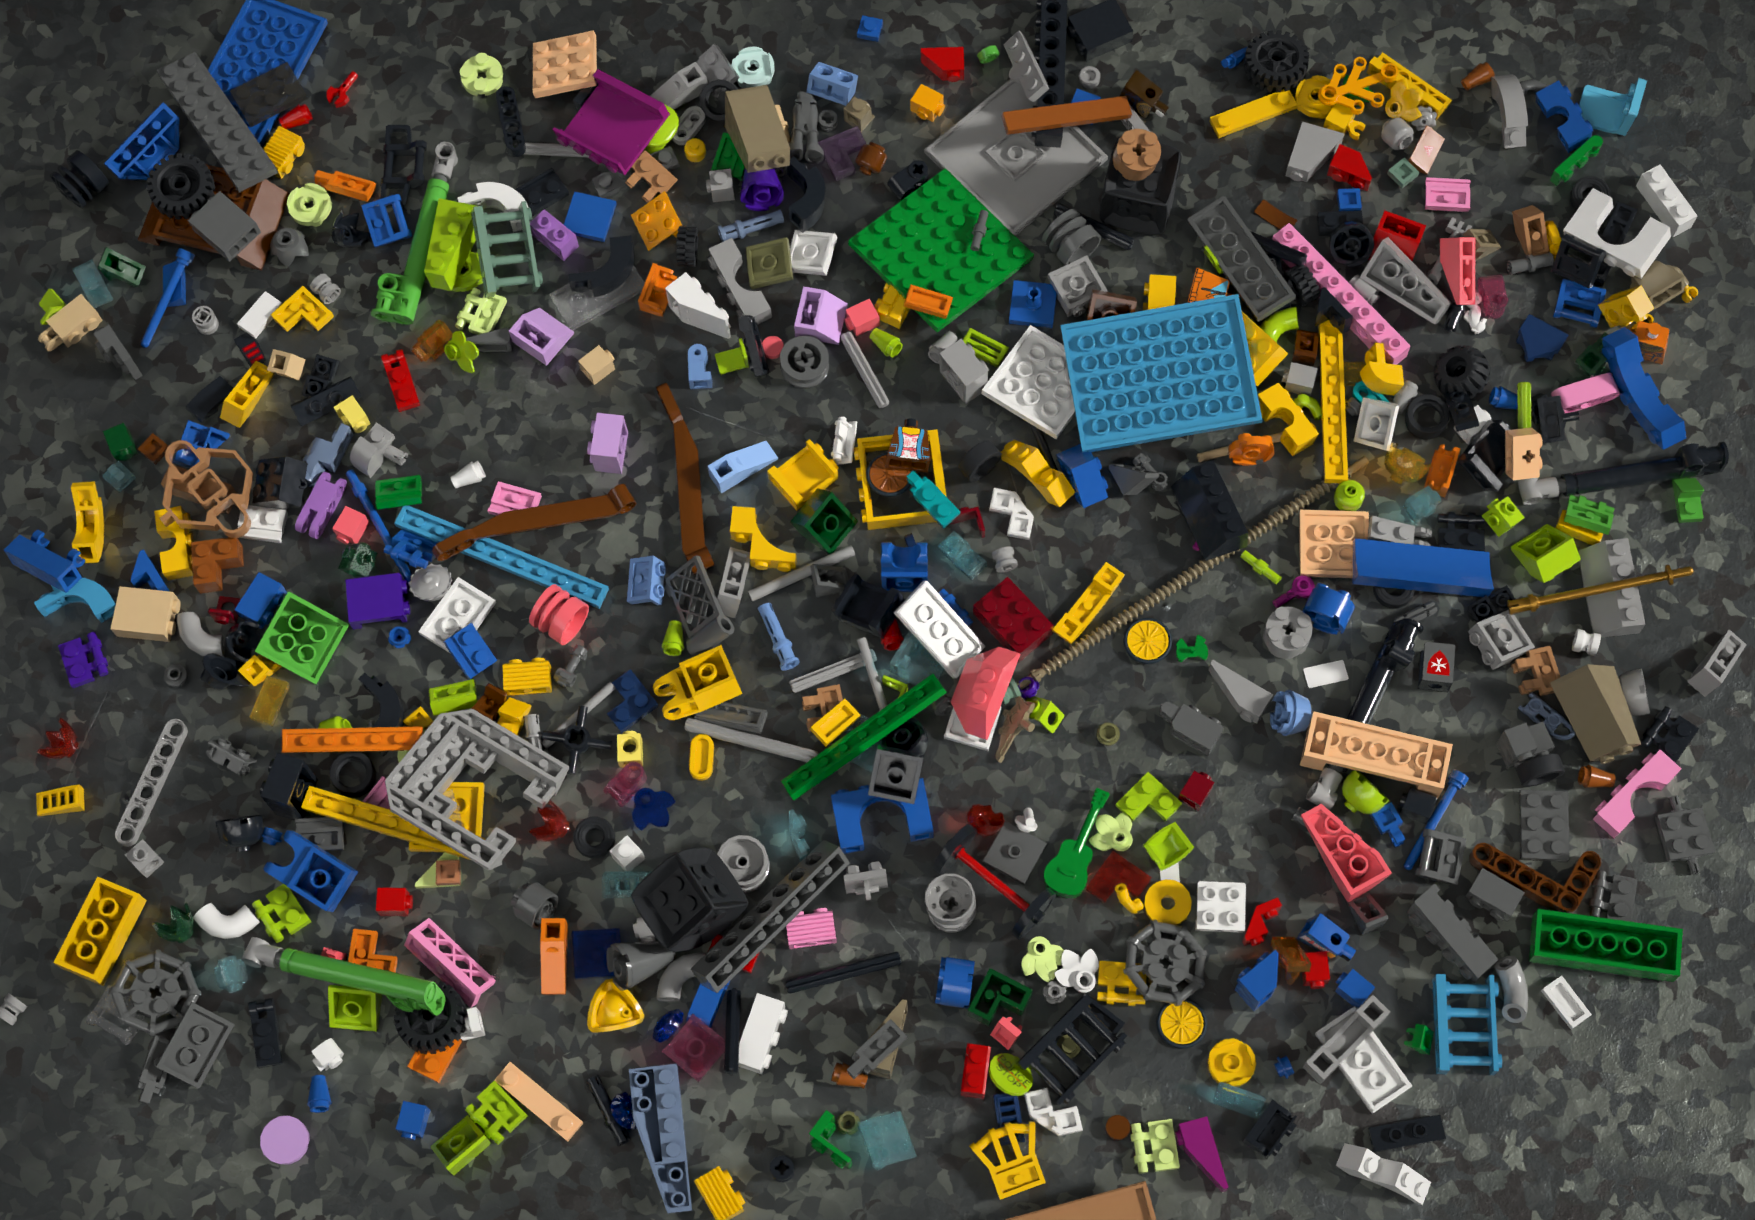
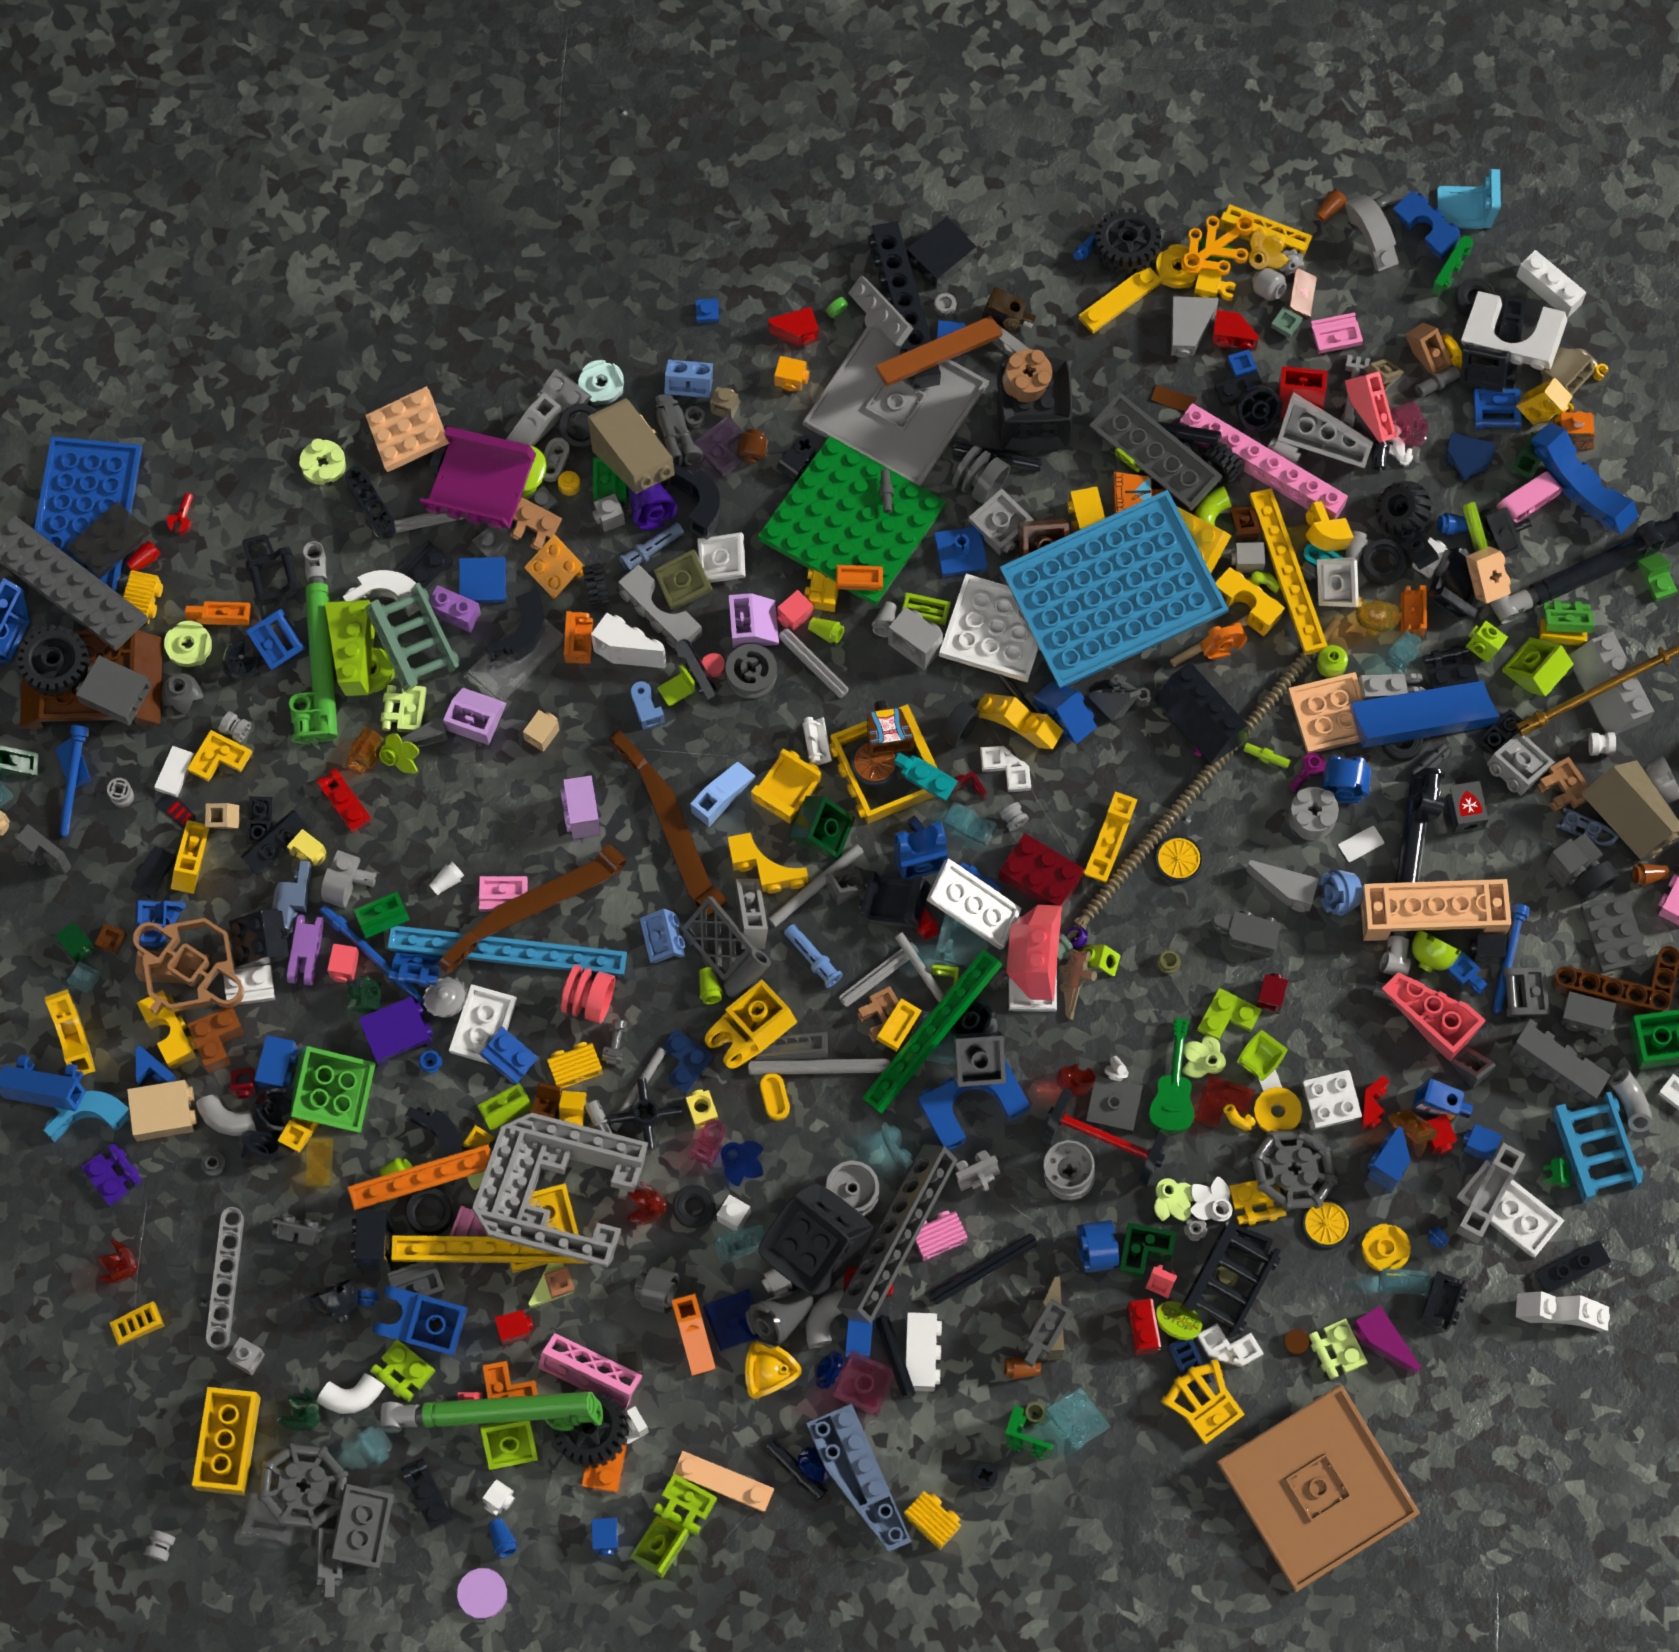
camera: 20 degrees left, 0 degrees up
green piece [1176,635,1208,662] -> none
black slope [1315,287,1353,334] -> none

